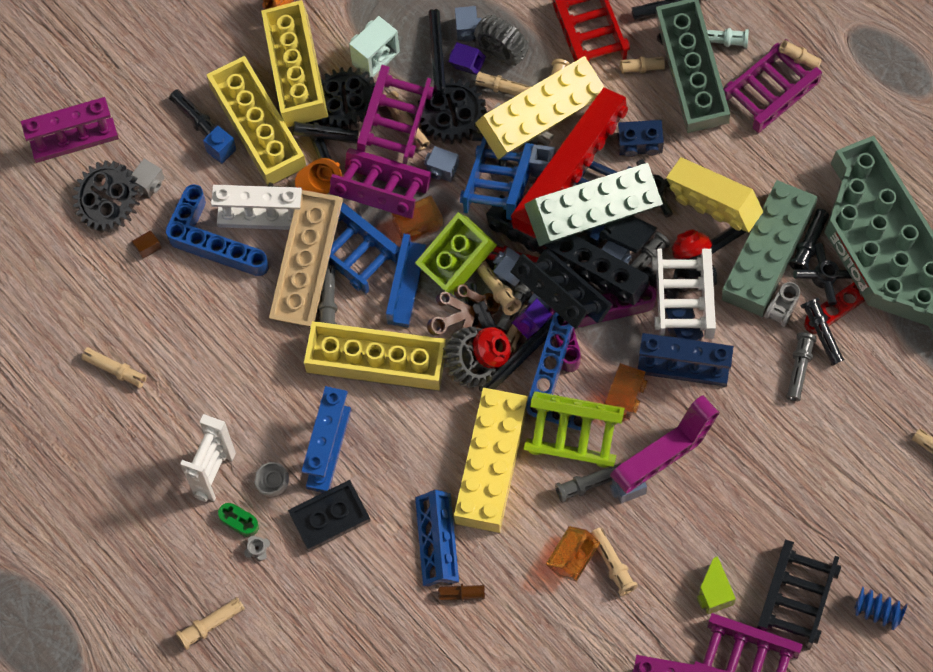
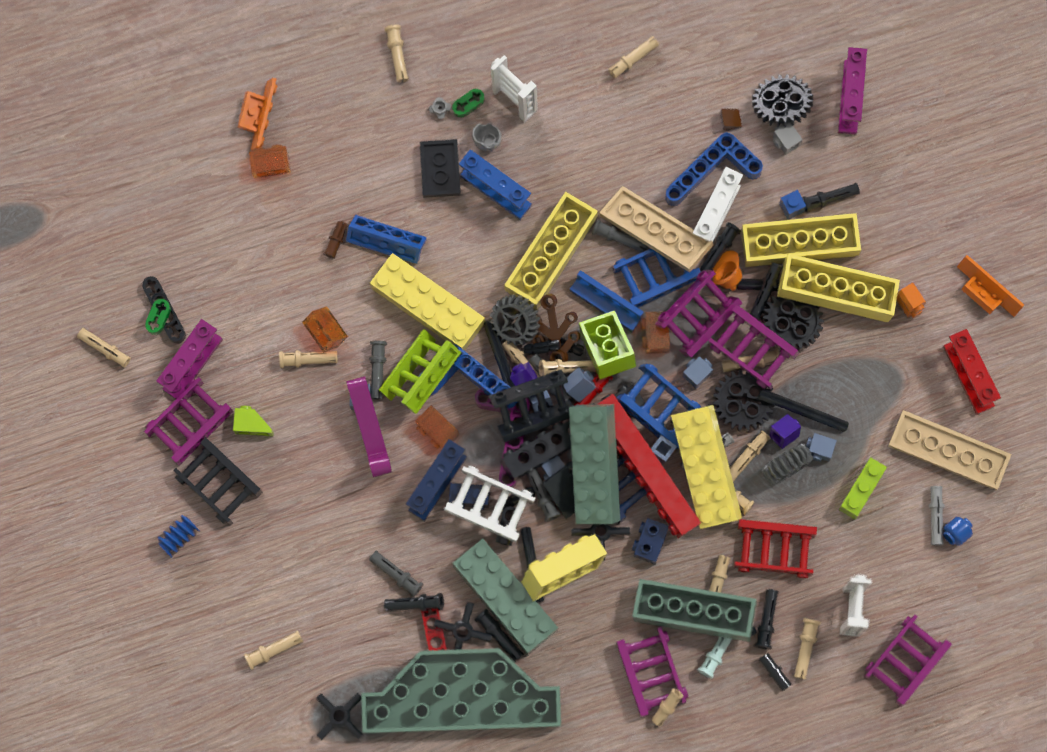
camera: 115 degrees right, 10 degrees up
light aqua brick [349,16,400,77] -> none
red piece [473,327,511,369] -> none
red piece [671,229,712,259] -> none
light grey piece [764,282,800,328] -> none

